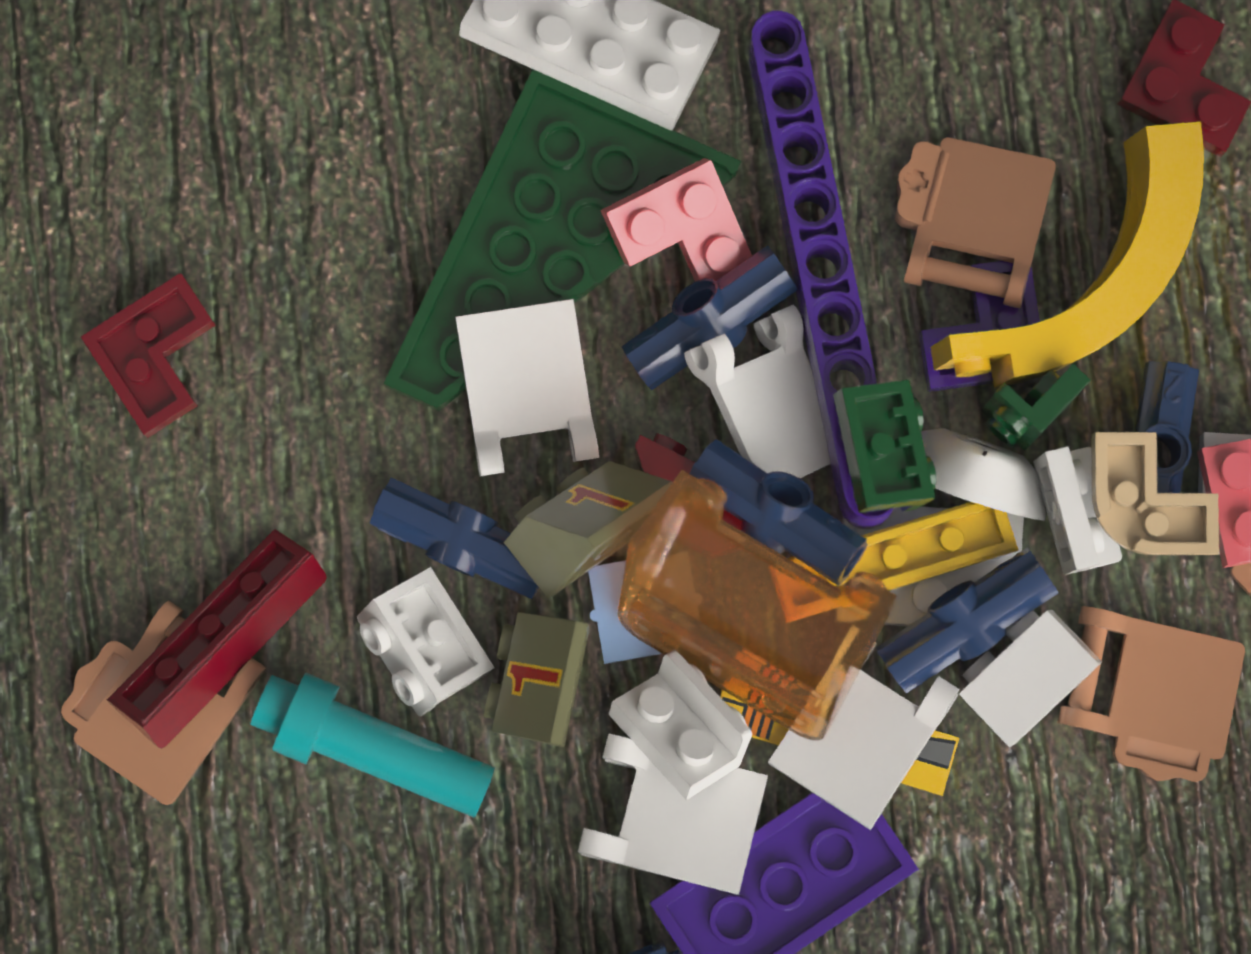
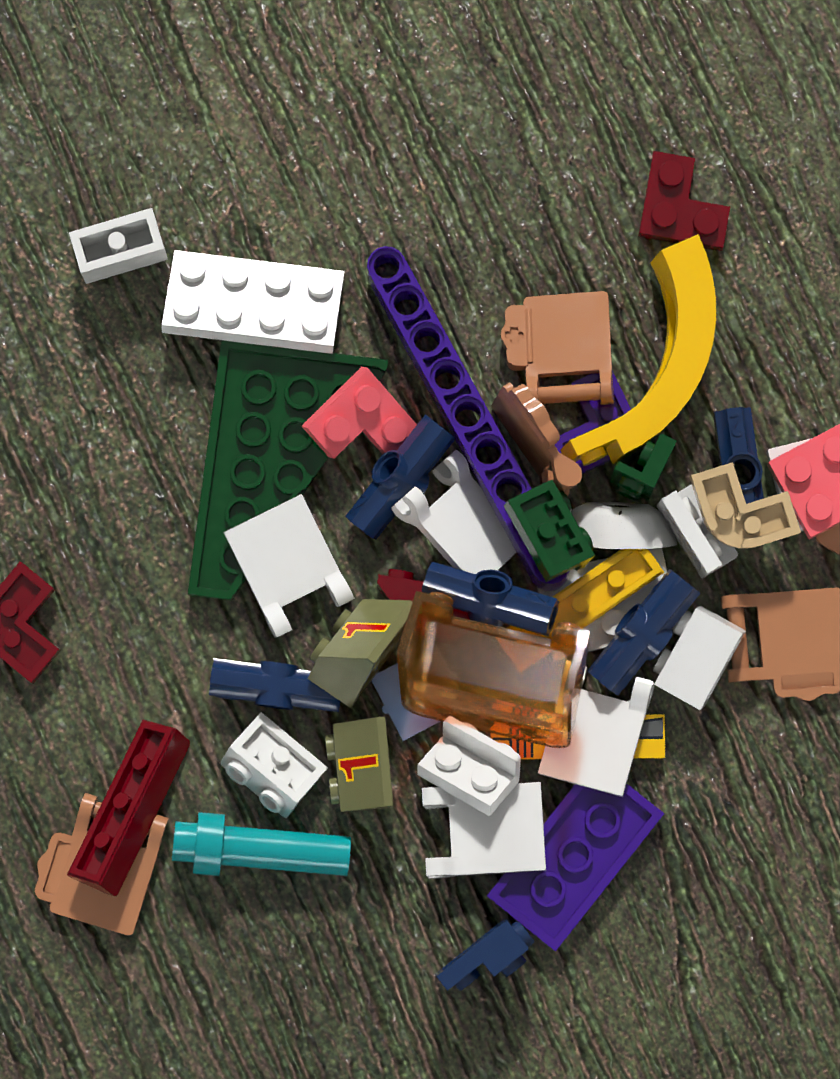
camera: 20 degrees left, 0 degrees up
none -> nougat piece [491,382,582,497]

